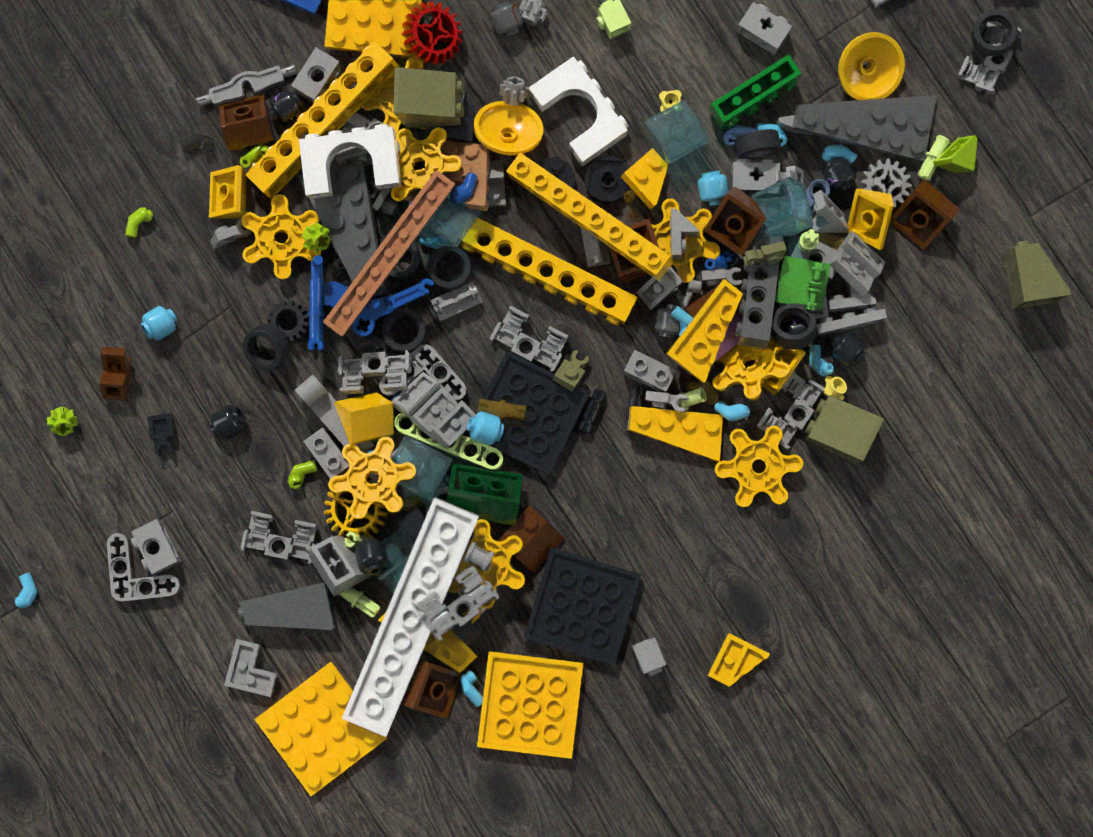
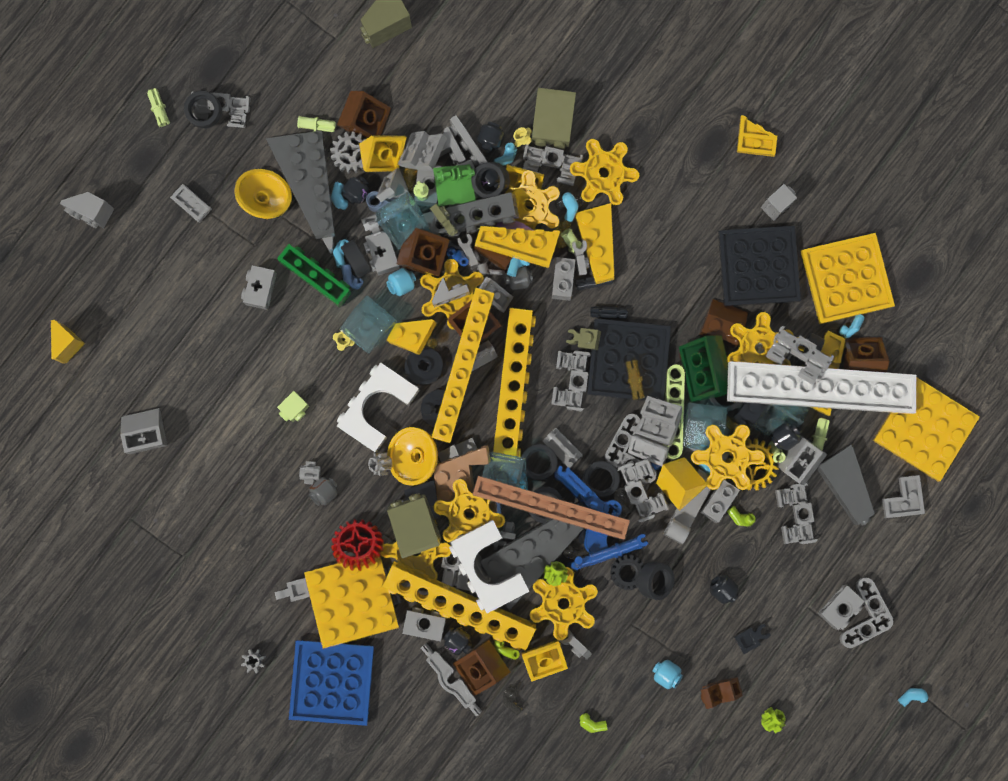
camera: 110 degrees left, 0 degrees up
blue arm [450,173,478,205] -> none
light grey bush [464,542,494,572] -> none
medium azure head [467,412,504,445] -> none
lime slope [933,135,977,173] -> none

